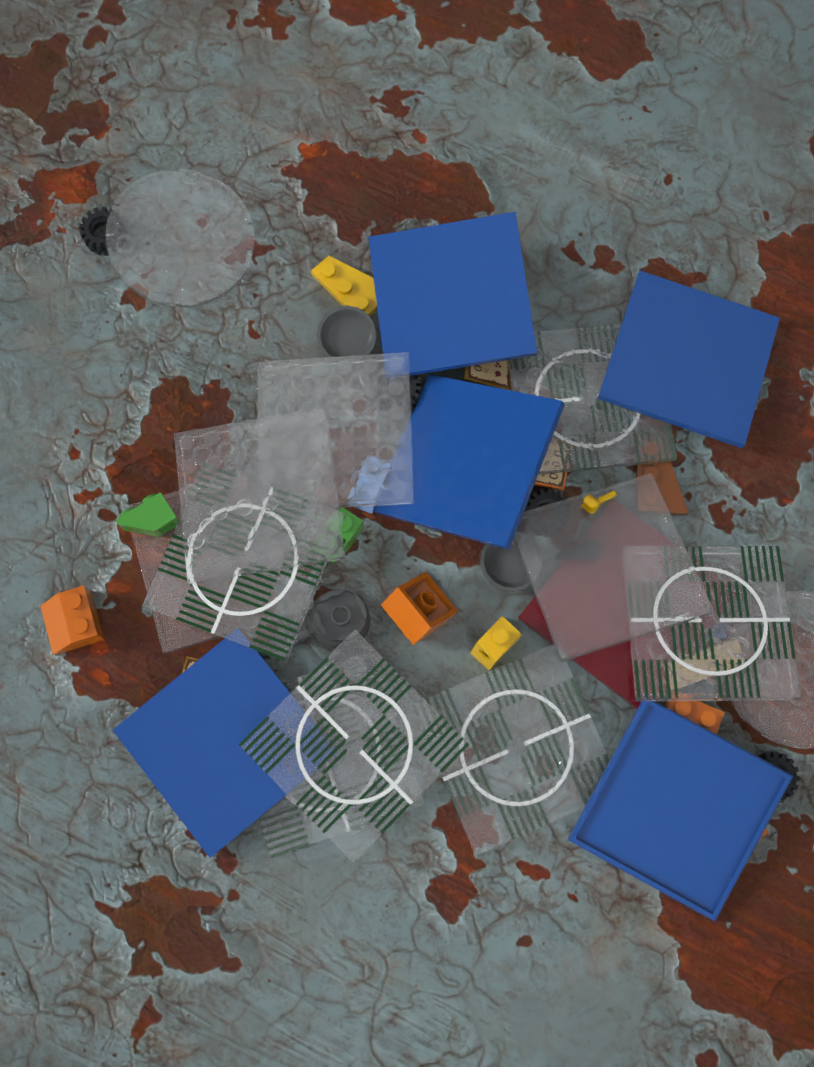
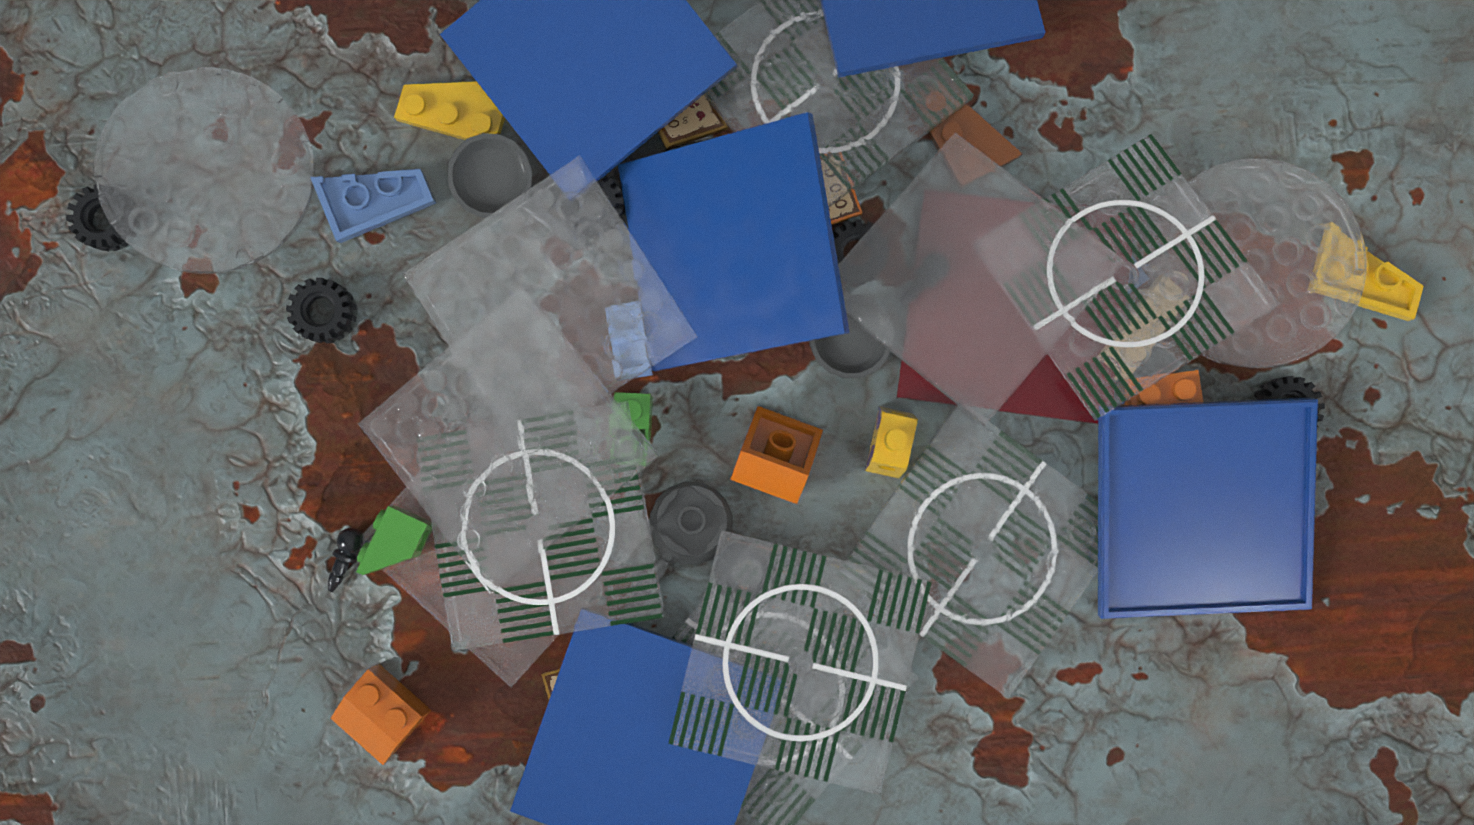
camera: 30 degrees left, 10 degrees up
yellow hand [581,490,617,514] -> none
none -> black tyre [286,278,357,343]
none -> medium blue wing [310,169,436,243]
none -> black bar [327,528,366,592]

